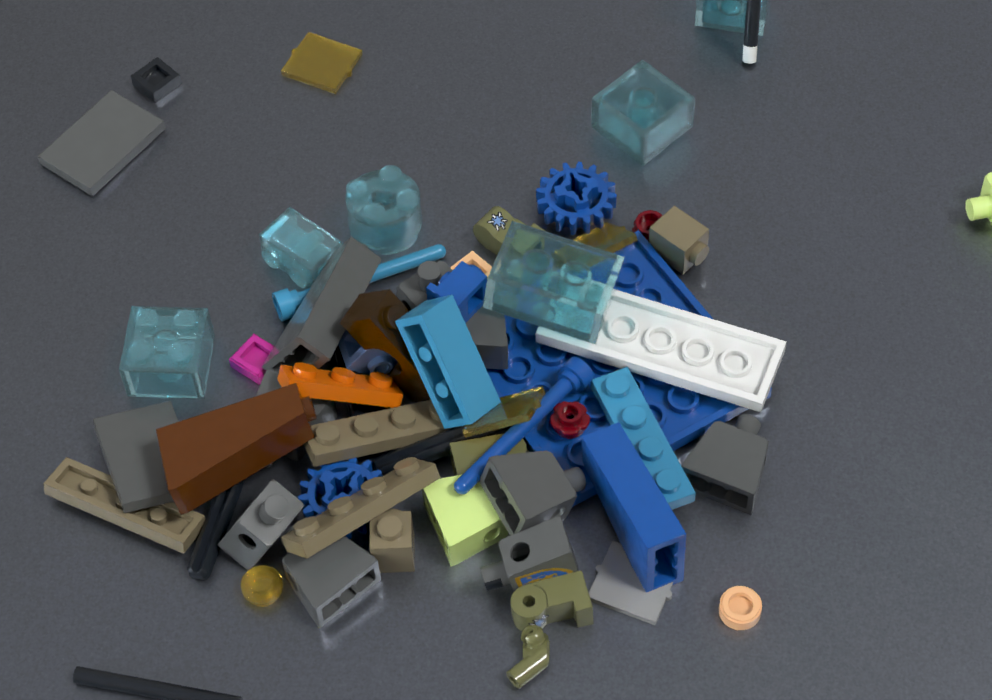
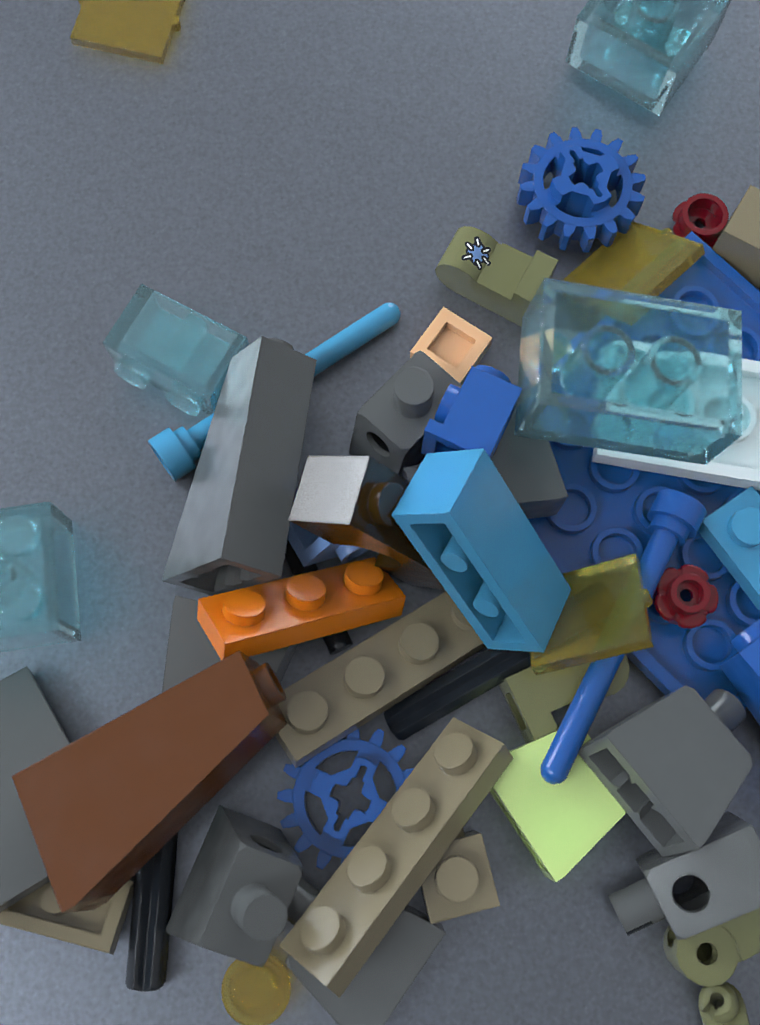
camera: 15 degrees left, 20 degrees up
dark pink tile [229,334,274,385] -> none
clear light blue brick [345,165,423,255] -> none

